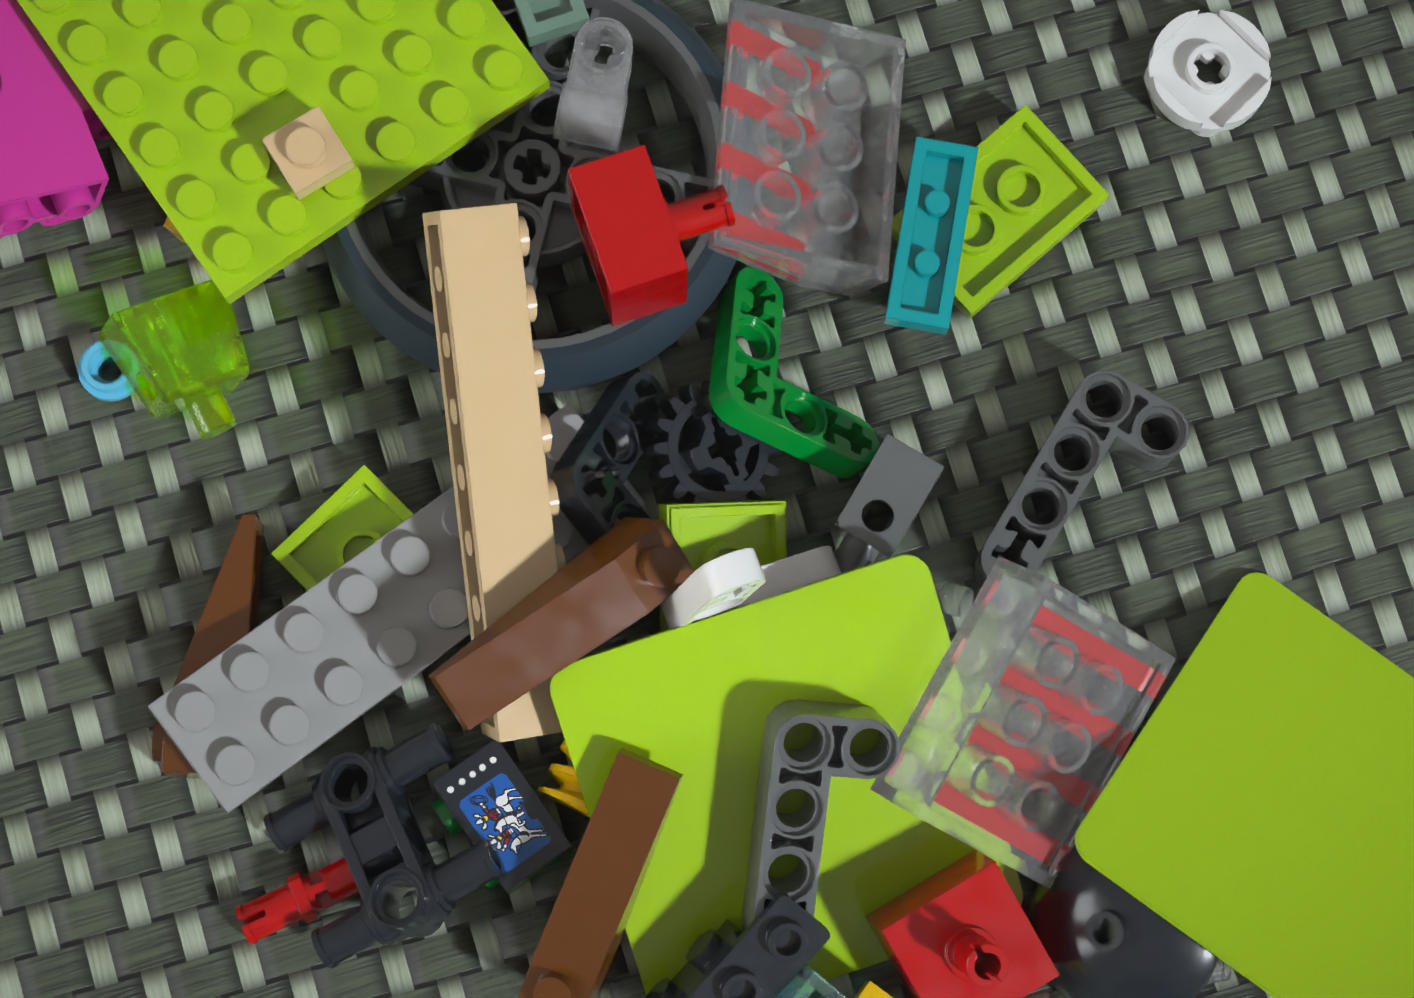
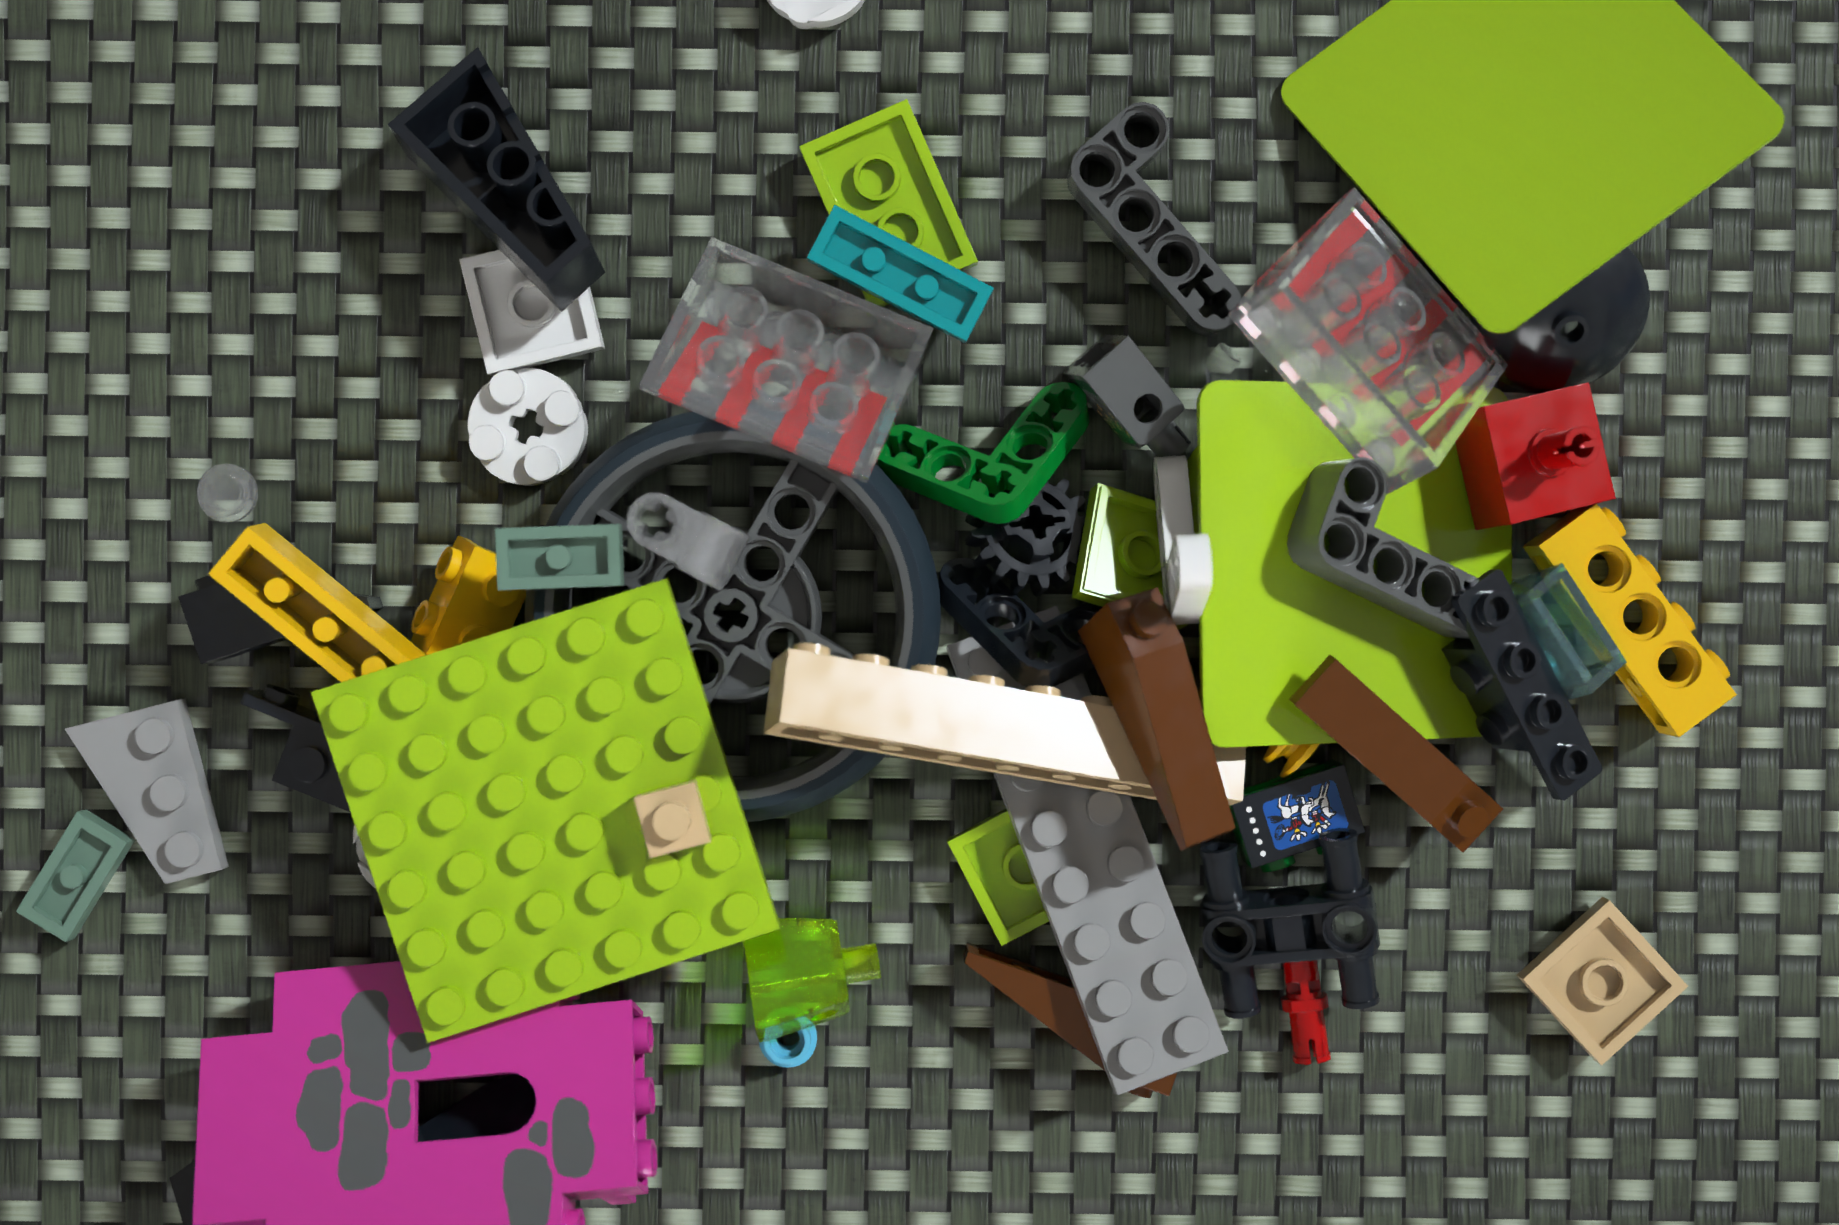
camera: 65 degrees left, 10 degrees up
red brick [568,144,736,327] -> none

